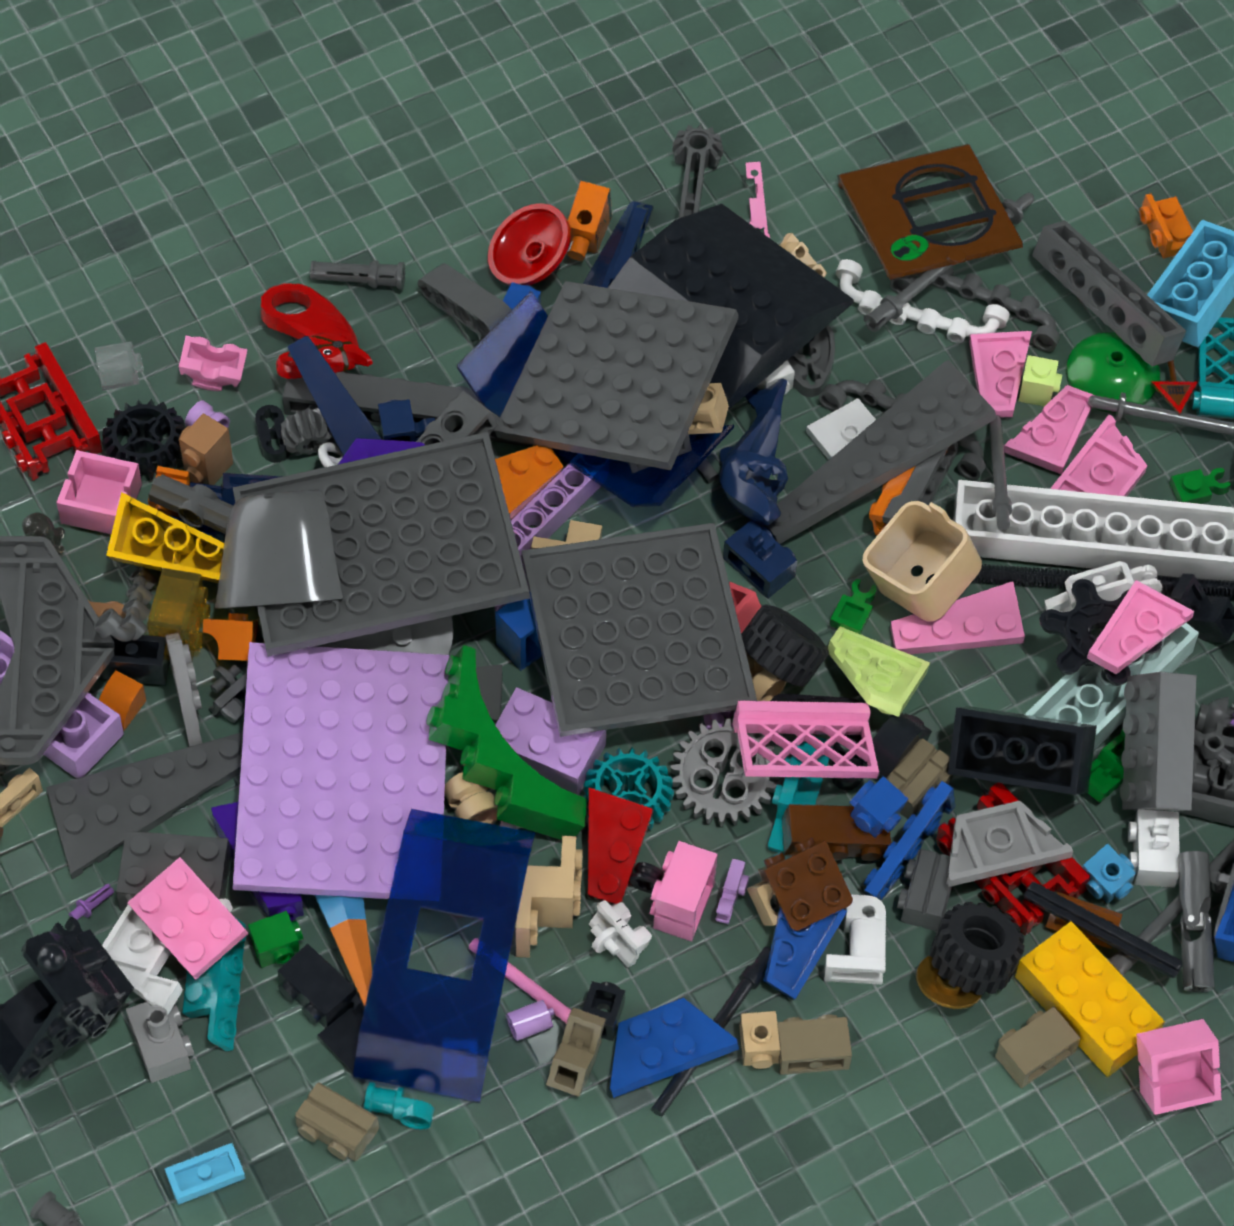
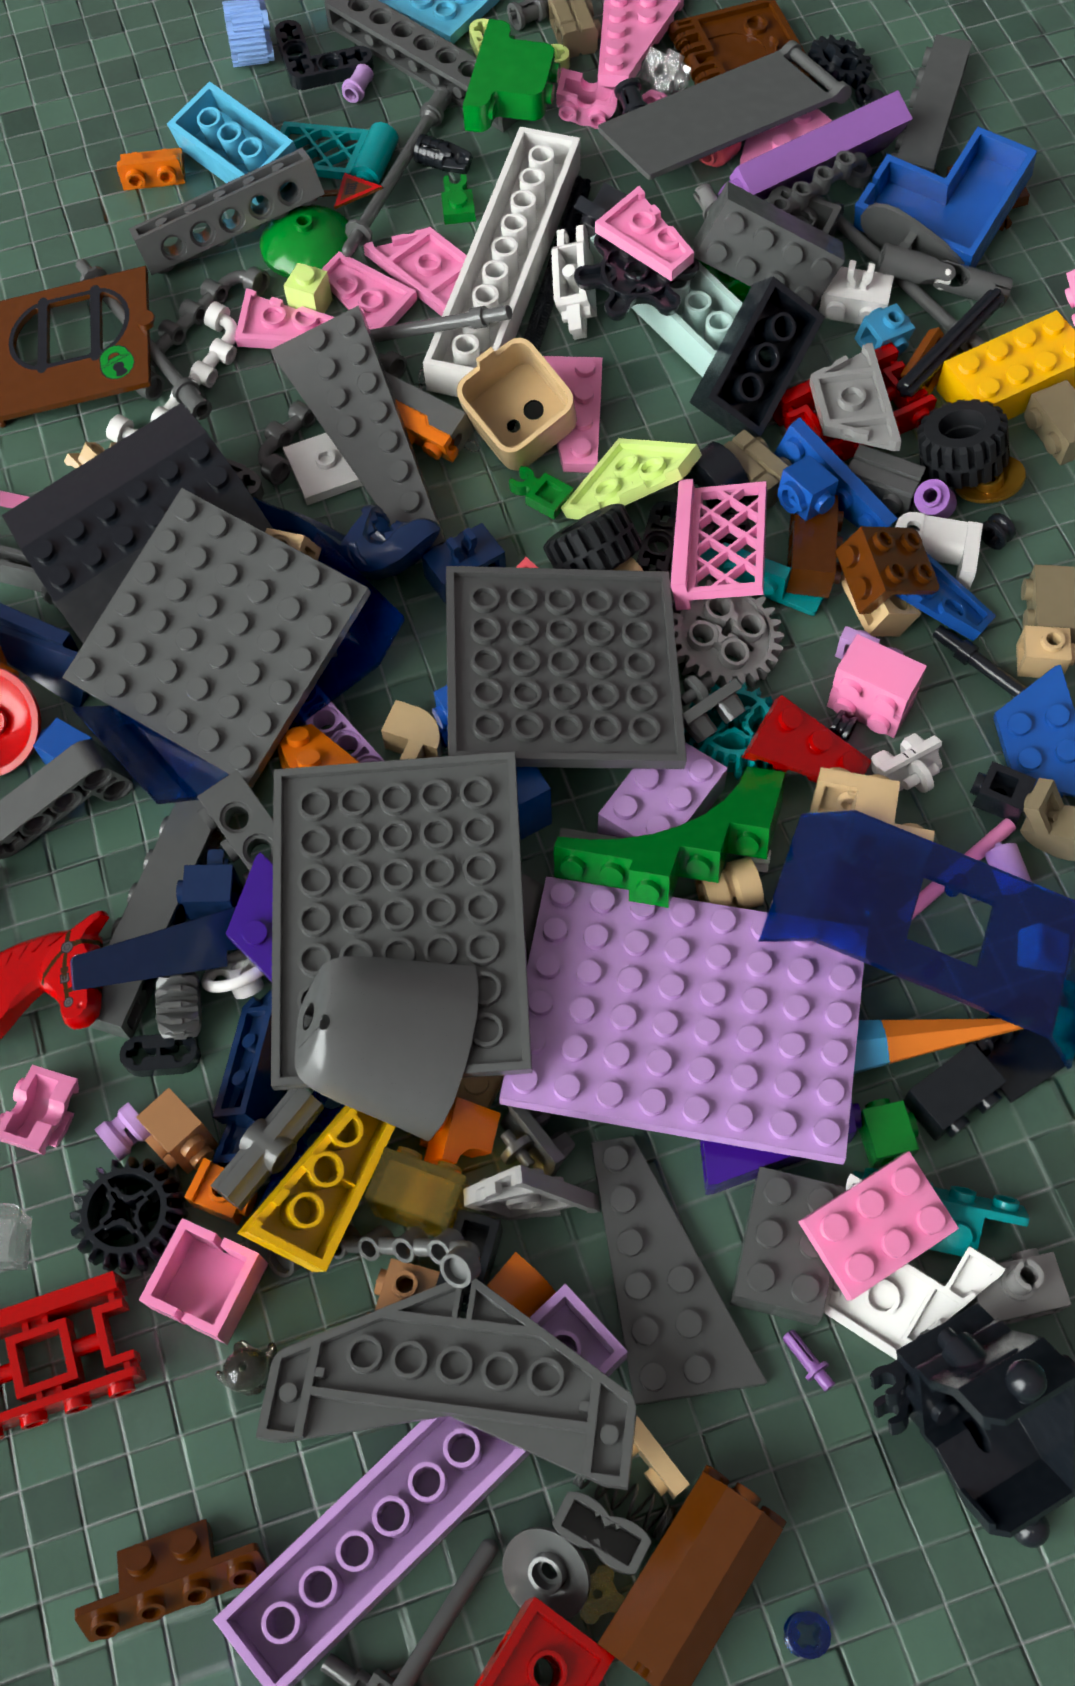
camera: 75 degrees left, 5 degrees up
none -> dark grey hips [681,675,746,744]
none -> medium lavender brick [914,479,957,518]
none -> black bush [981,513,1016,550]

